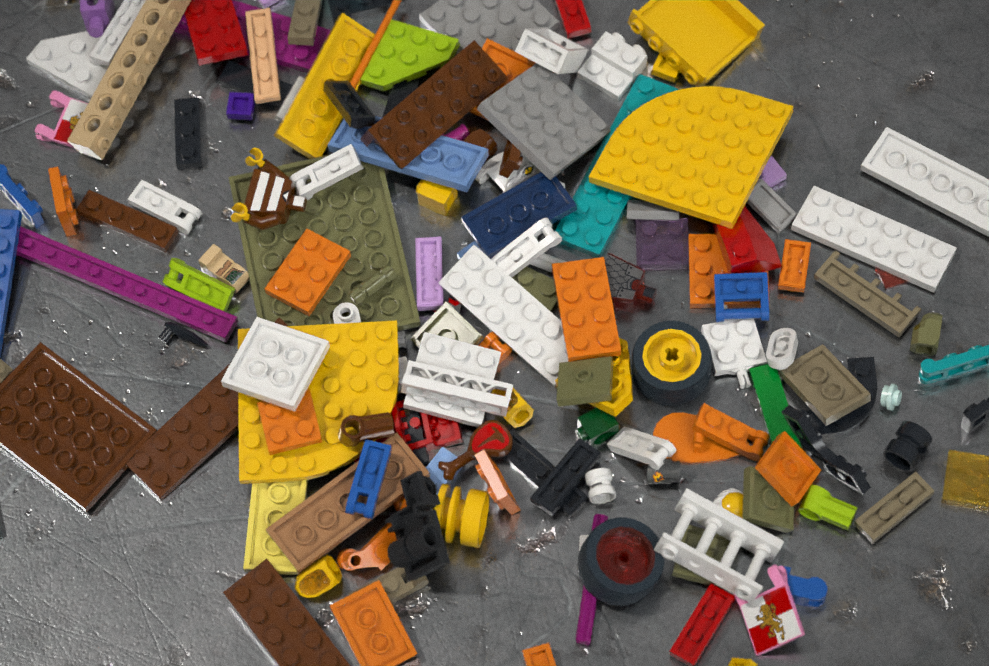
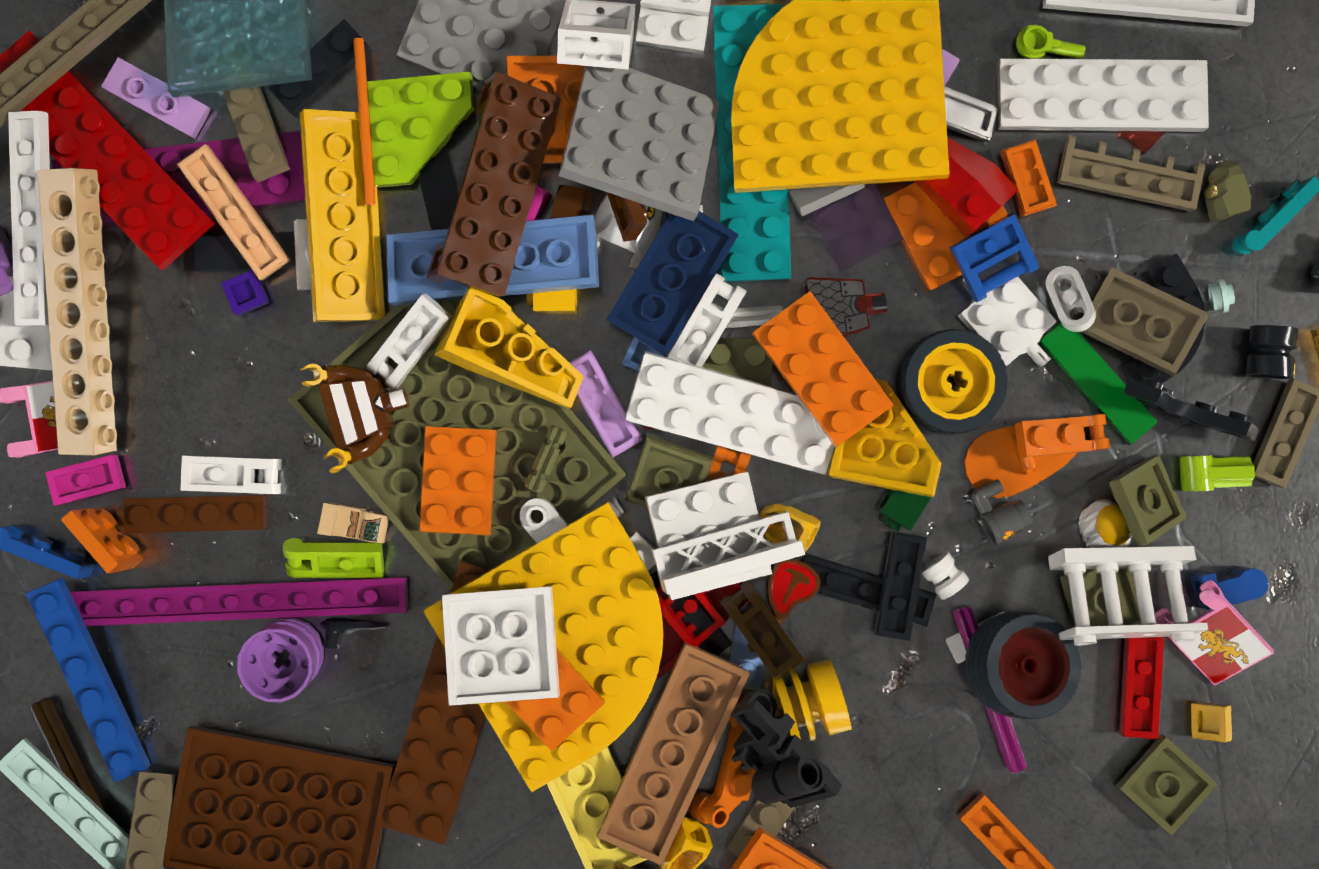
camera: 30 degrees left, 25 degrees up
black plate [174,97,203,170] -> none
black plate [323,80,376,129] -> none
reddish brown piece [338,412,394,447] -> none
blue plate [345,439,392,519] -> none
orange plate [475,450,521,515] -> none
olive plate [556,356,613,407] -> none
white plate [607,426,676,470] -> none
orange plate [754,431,821,507] -> none
none -> dark pink plate [45,454,126,506]
none -> medium lavender wheel [237,618,324,702]
none -> yellow wedge [434,287,584,409]
none -> dark brown plate [720,580,805,680]
none -> lime plate [1016,25,1086,59]

